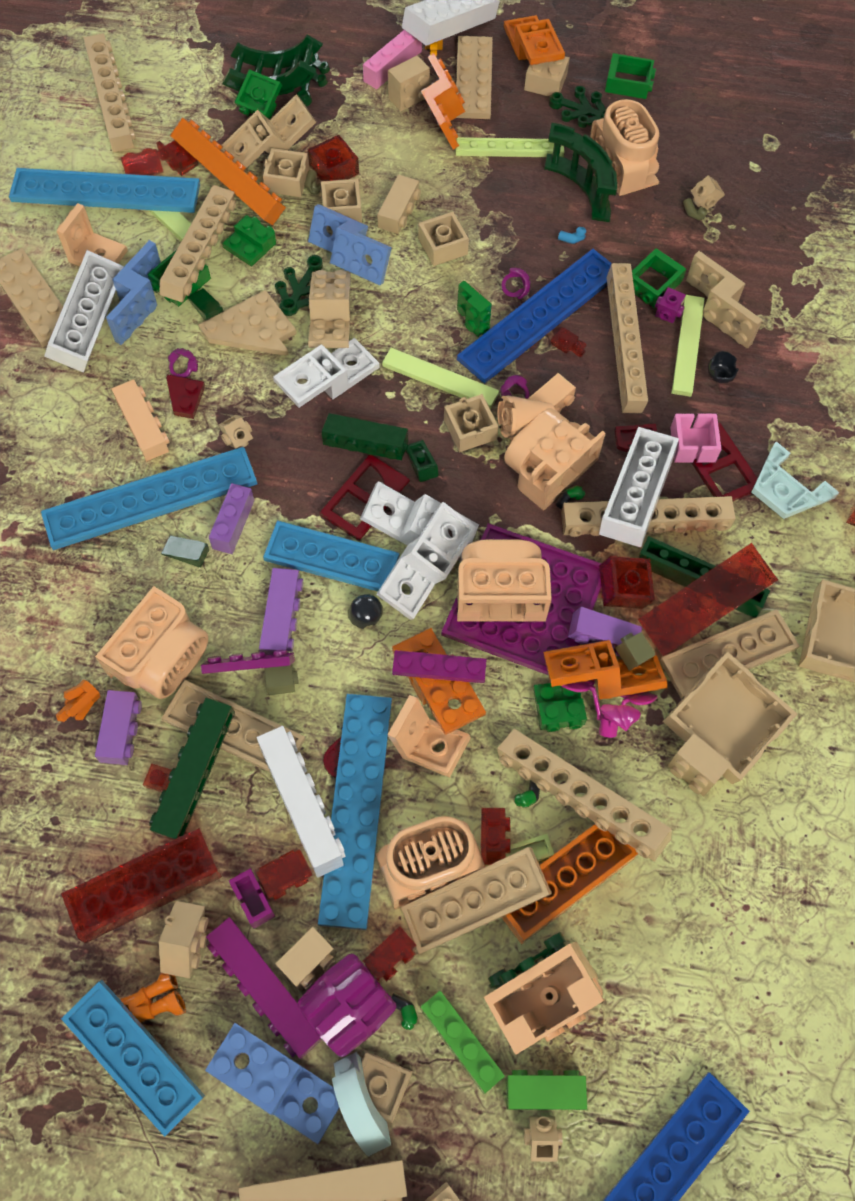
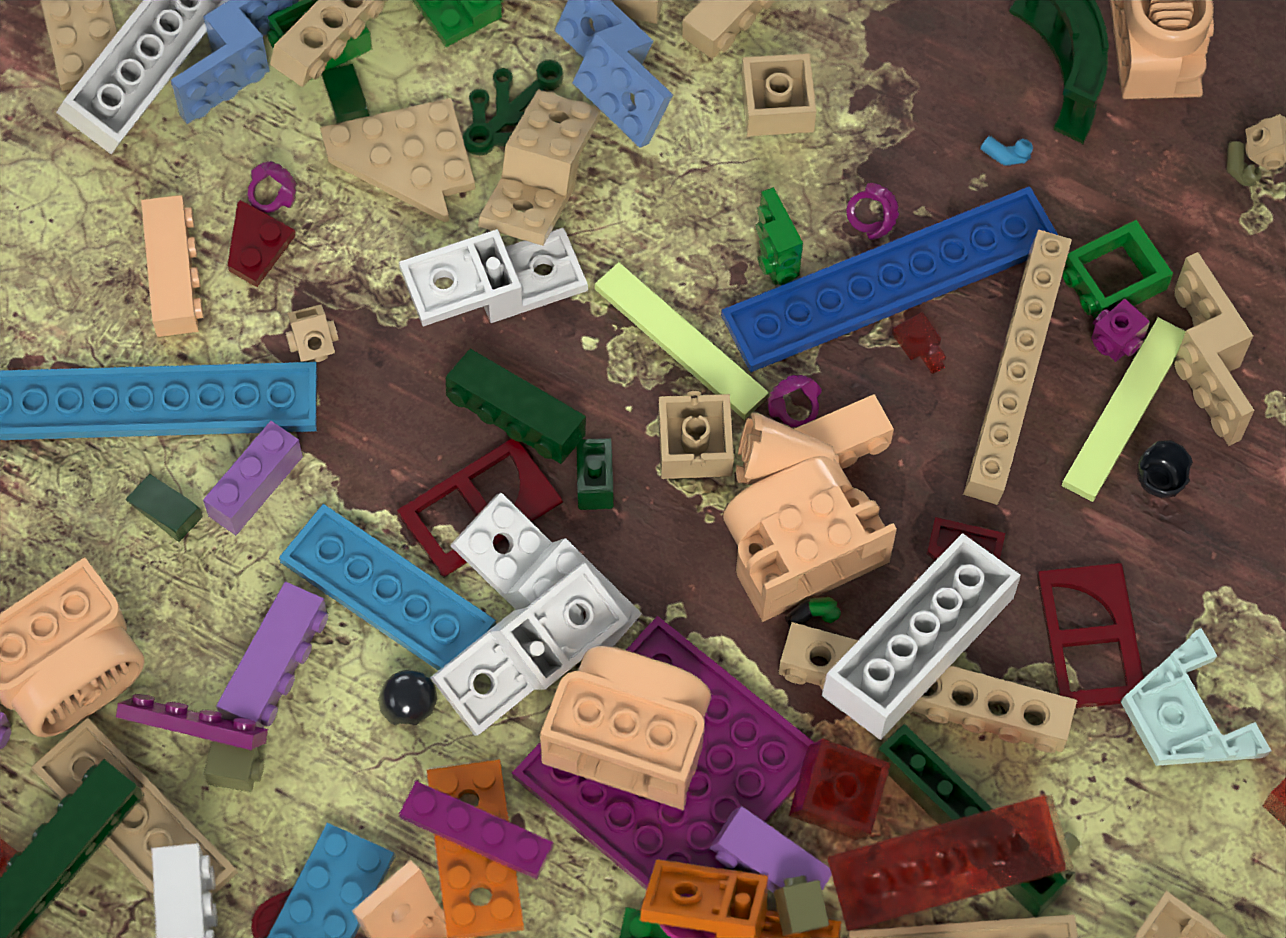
camera: 20 degrees right, 0 degrees up
bright pink piece [670,414,721,463] -> none

